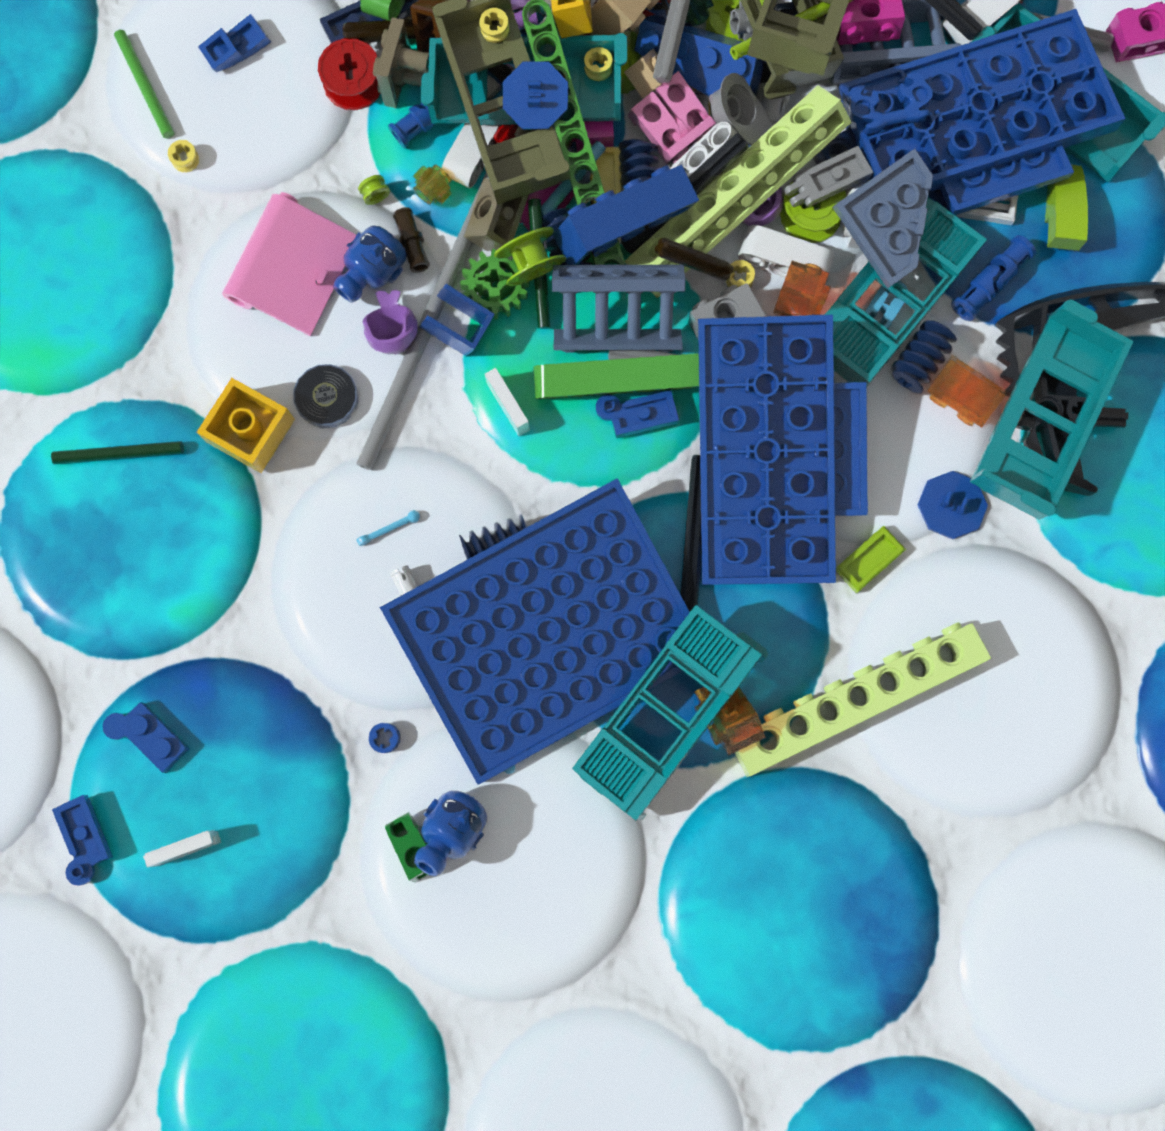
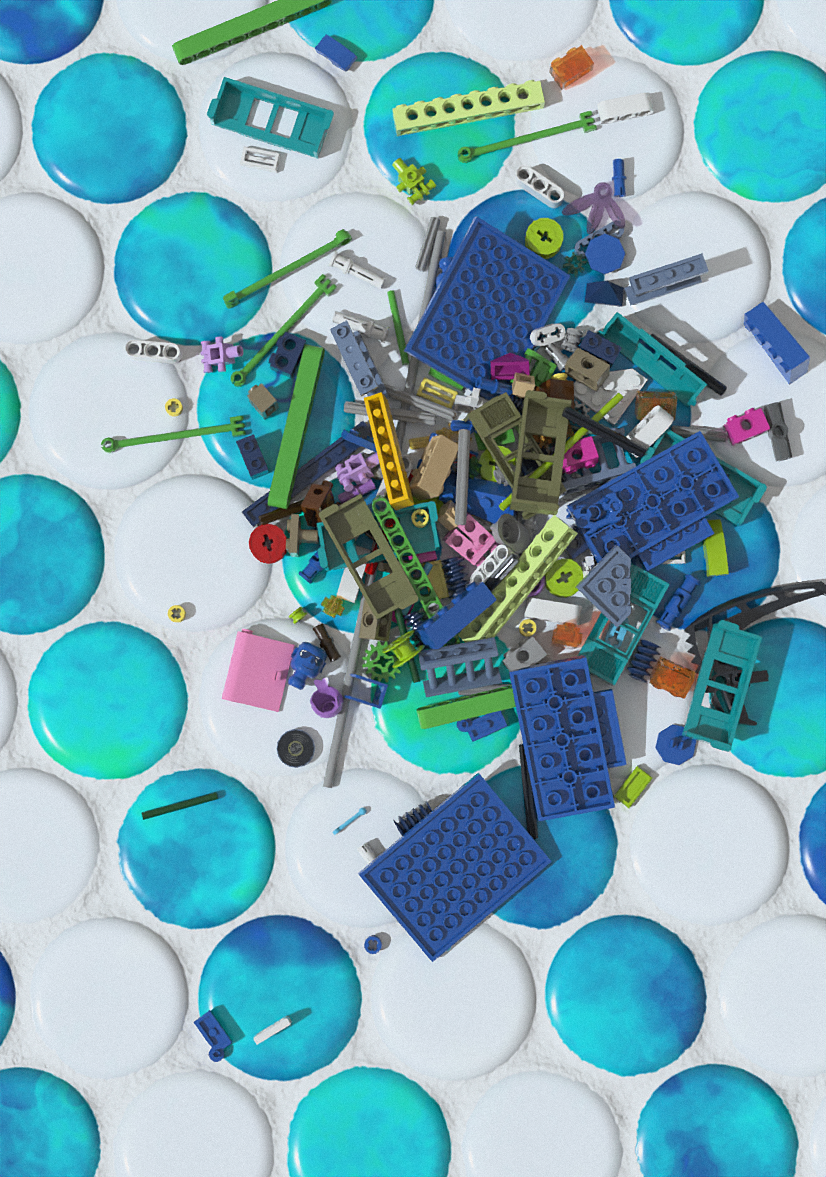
camera: 15 degrees left, 5 degrees up
blue hinge [102,702,190,773] -> none
bright green bar [114,29,174,139] -> none
yellow brick [196,377,295,473] -> none
blue slope [198,14,271,72] -> none
green leg [384,812,428,883] -> none
blue piece [415,790,487,876] -> none
light yellow bush [479,8,510,43] -> none
white tile [485,368,530,436] -> none
blue piece [503,61,568,130] -> none
teal piece [572,605,768,821] -> none
dark brown axle [655,238,734,281] -> none
clear orange brick [694,687,765,755] -> none
yellowish green brick [729,622,991,777] -> none
light grey hinge [784,146,873,207] -> none

